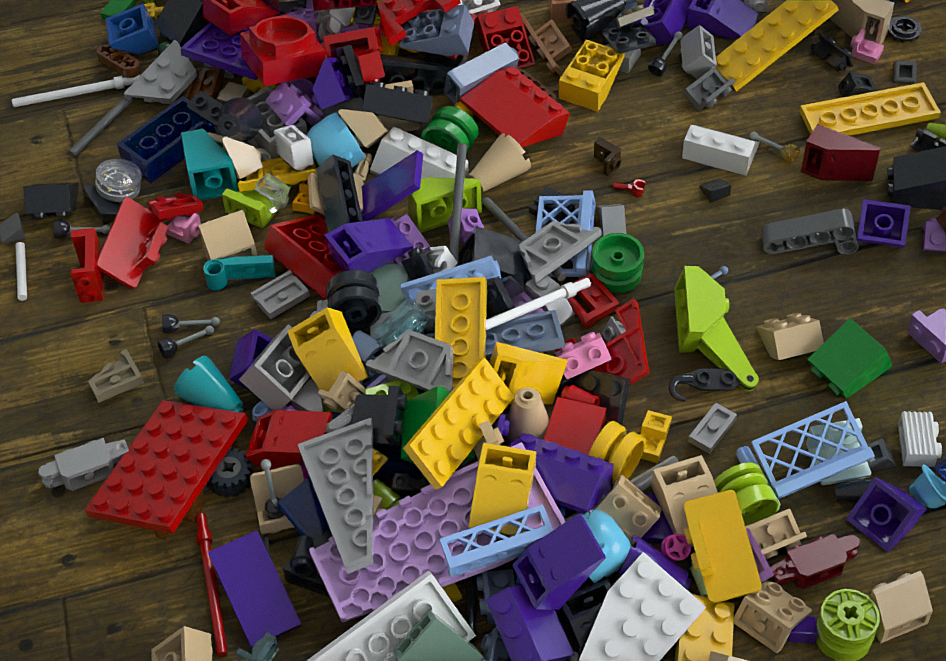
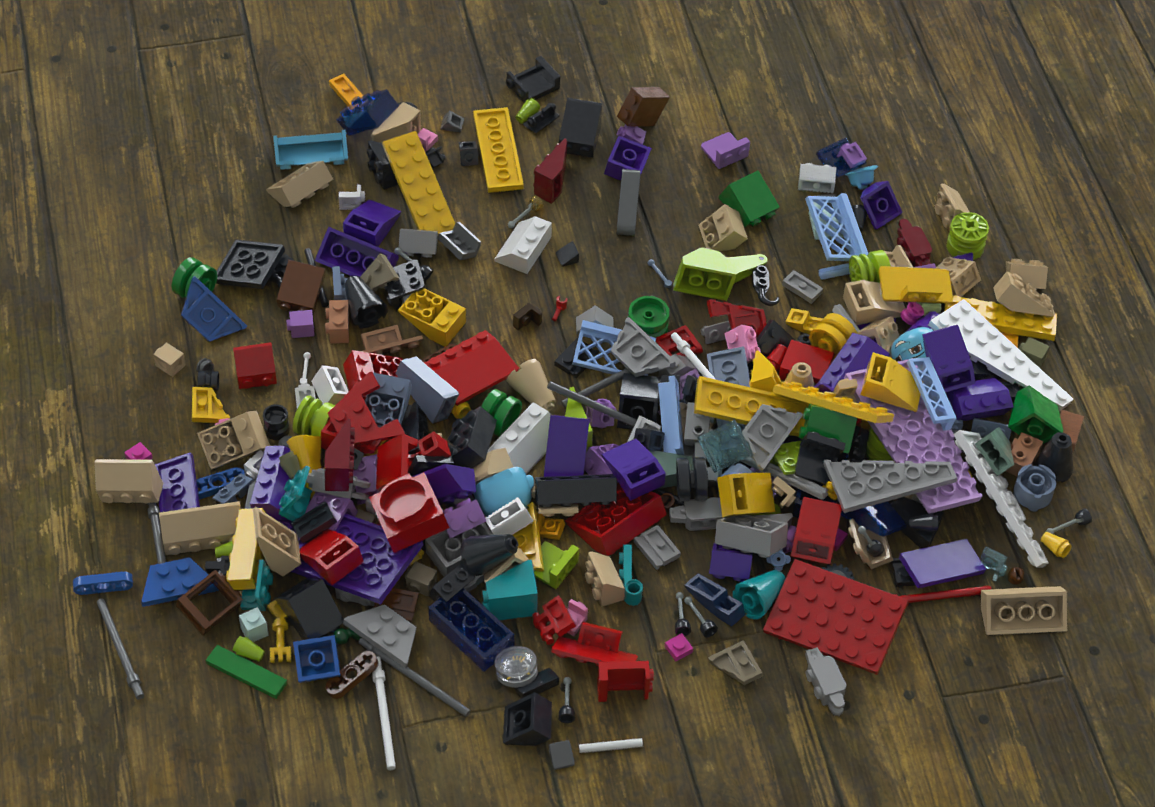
camera: 90 degrees left, 0 degrees up
clear bracket [254,173,290,213] -> none
none -> dark pink plate [664,633,693,661]
none -> dark blue slope [684,573,745,627]

